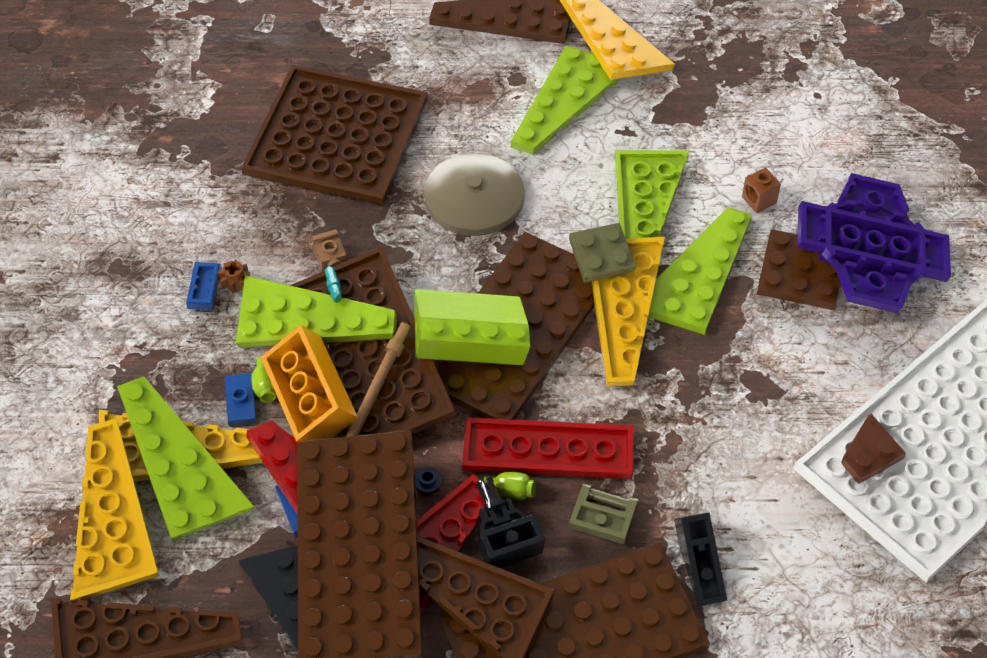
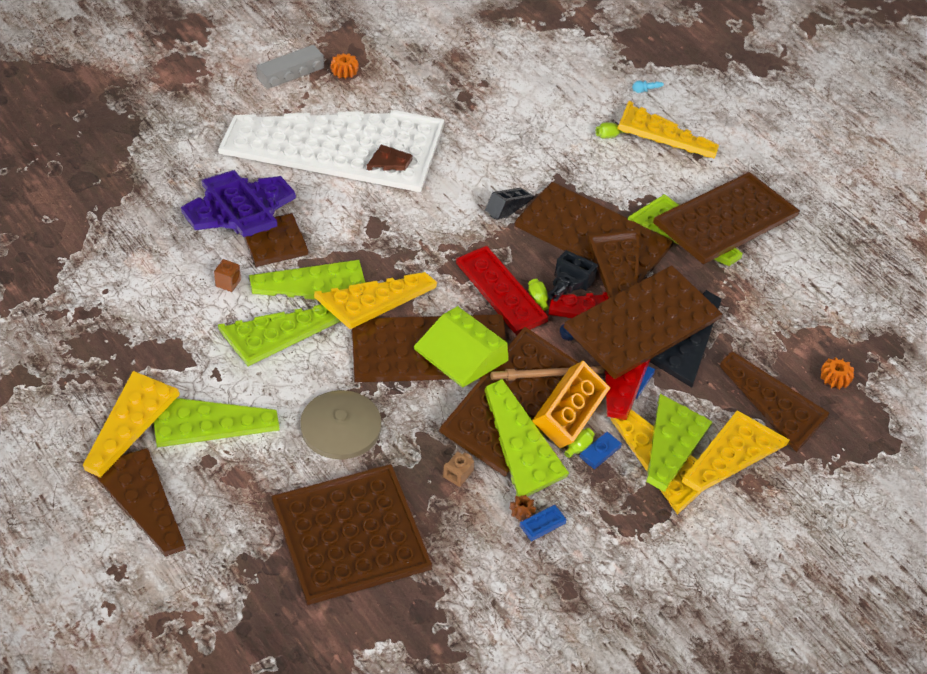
camera: 130 degrees left, 5 degrees down
teal piece [325,267,342,303] -> none
olive plate [569,222,636,283] -> none
olive plate [569,483,639,545] -> none

